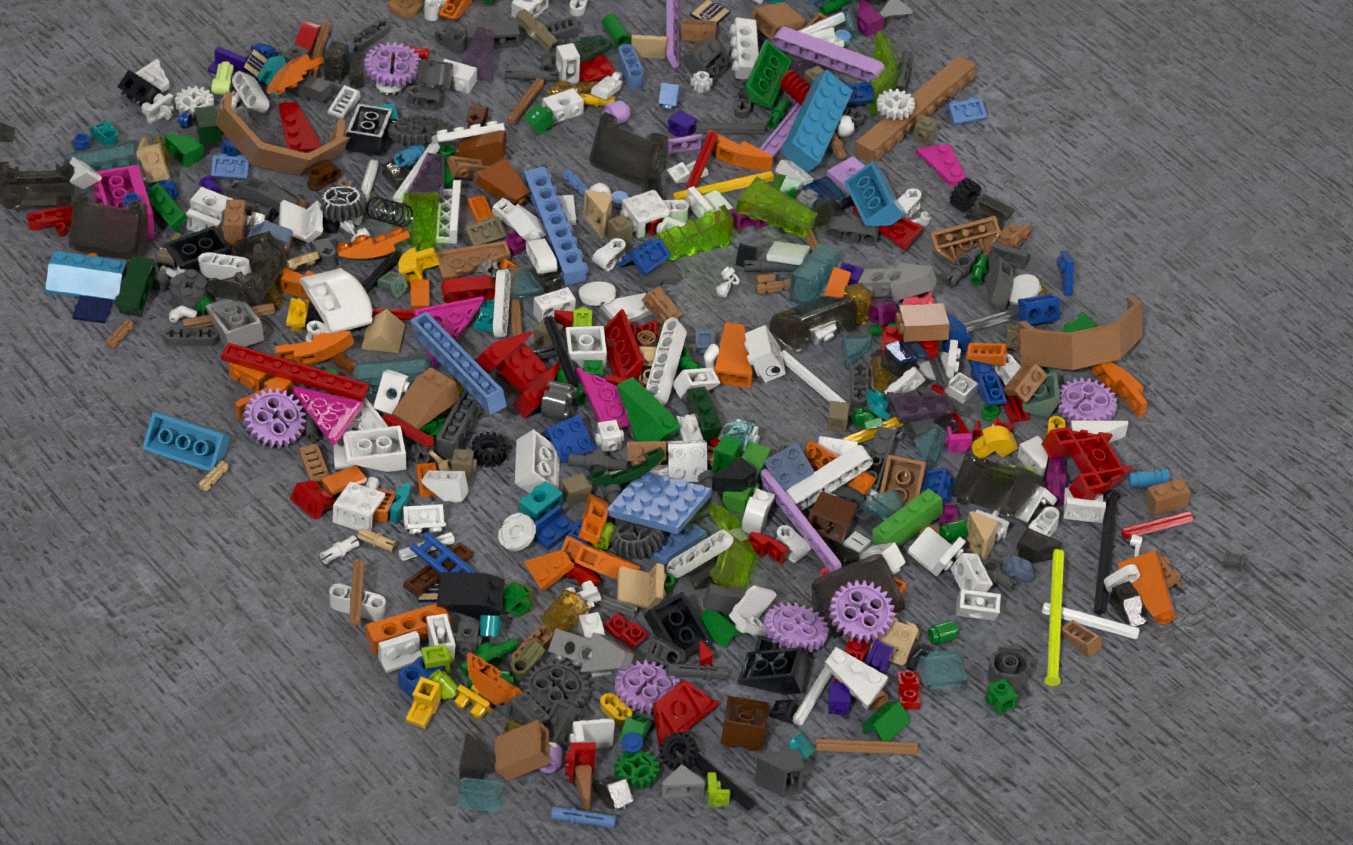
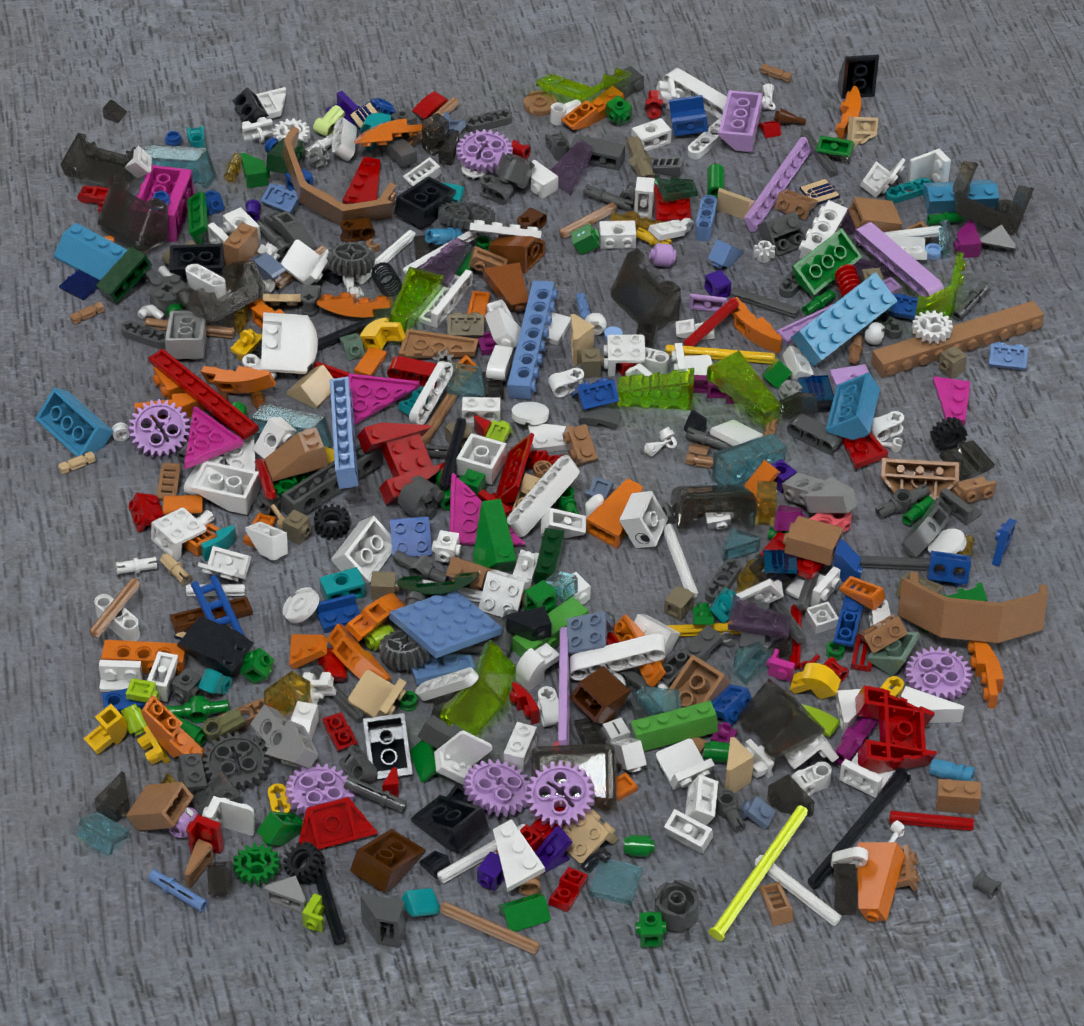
camera: 30 degrees right, 0 degrees up
tan bracket [136,137,170,183] -> none
blue plate [622,732,643,753] -> none
none -> white bush [112,423,130,441]
none -> white brick [504,722,537,774]

